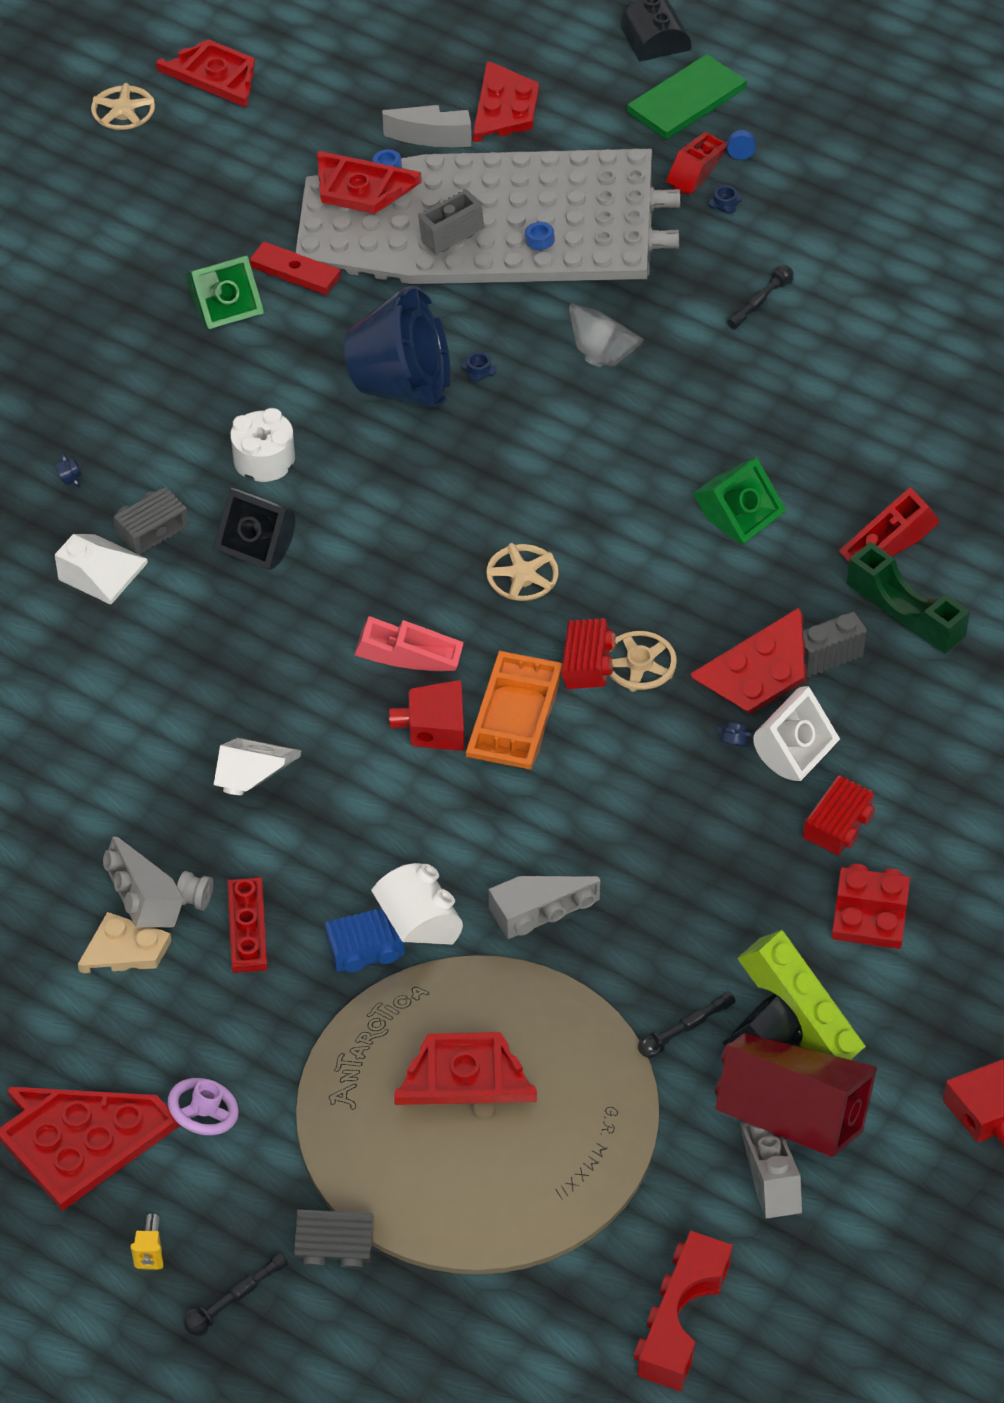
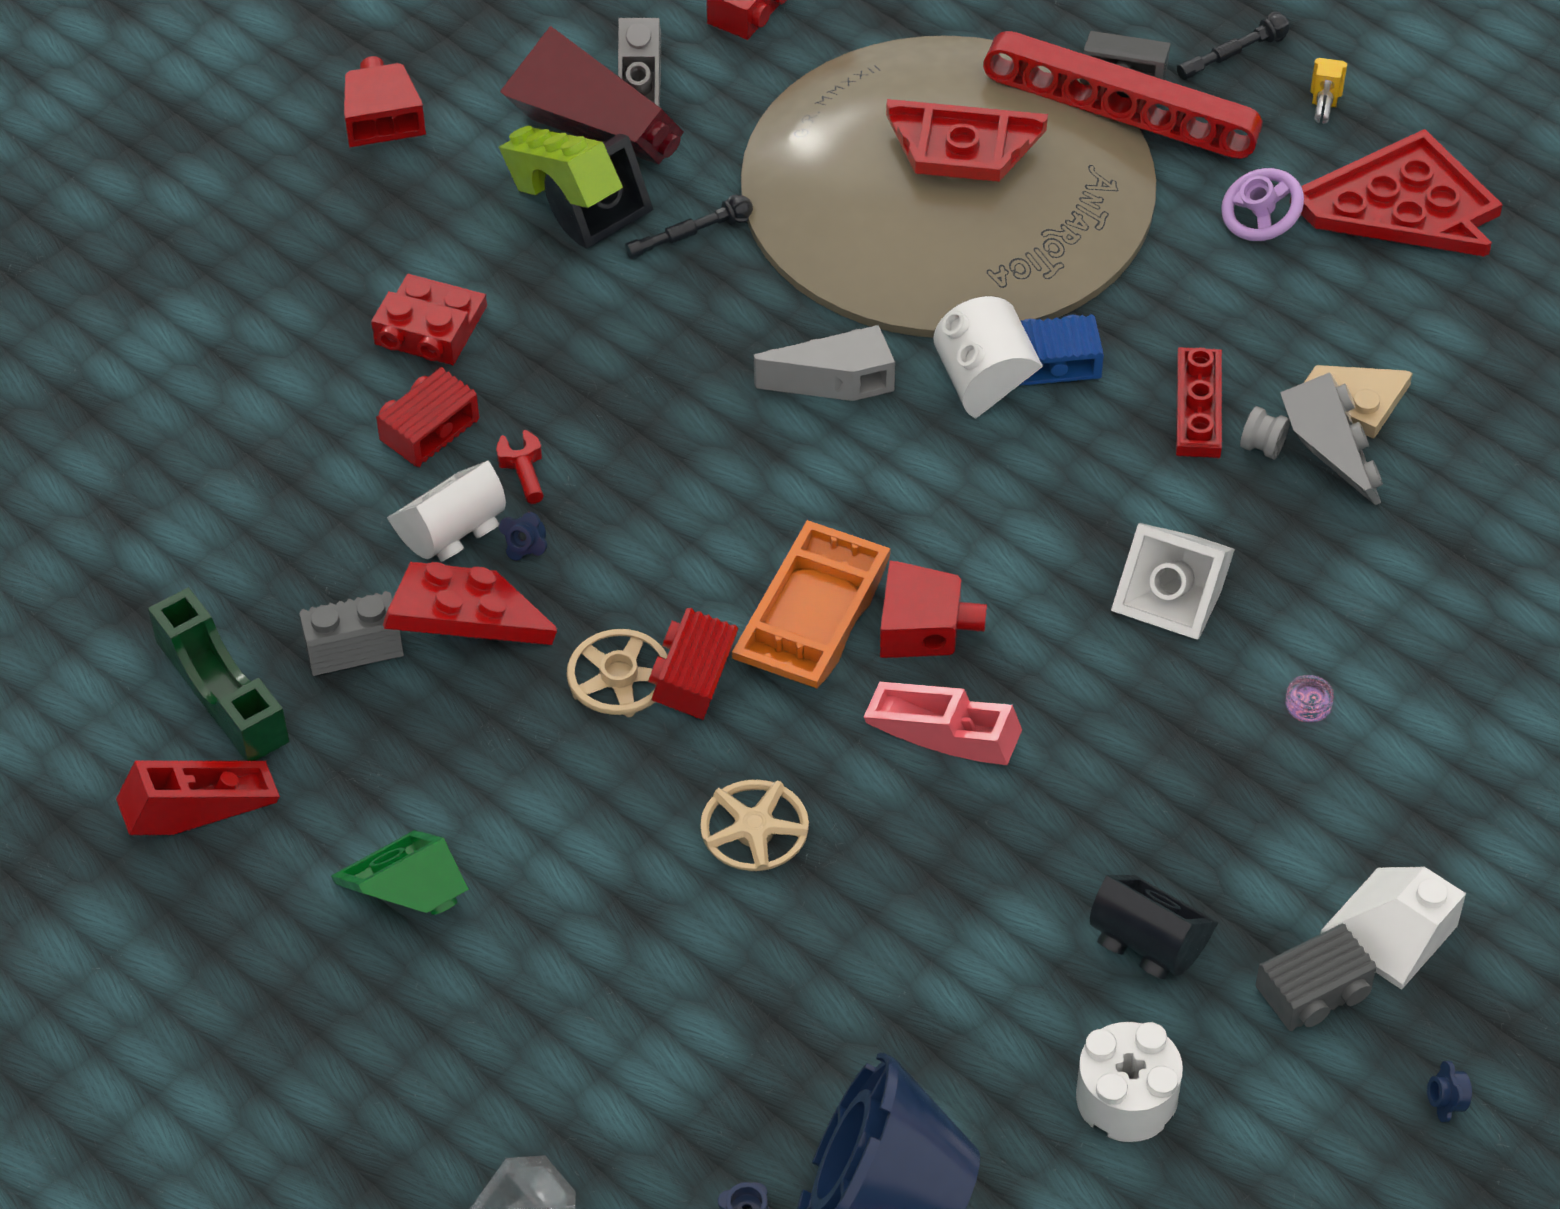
camera: 170 degrees left, 0 degrees up
none -> red bar [496,430,544,504]
none -> red beam [983,31,1262,159]
none -> clear pink tile [1285,675,1334,722]

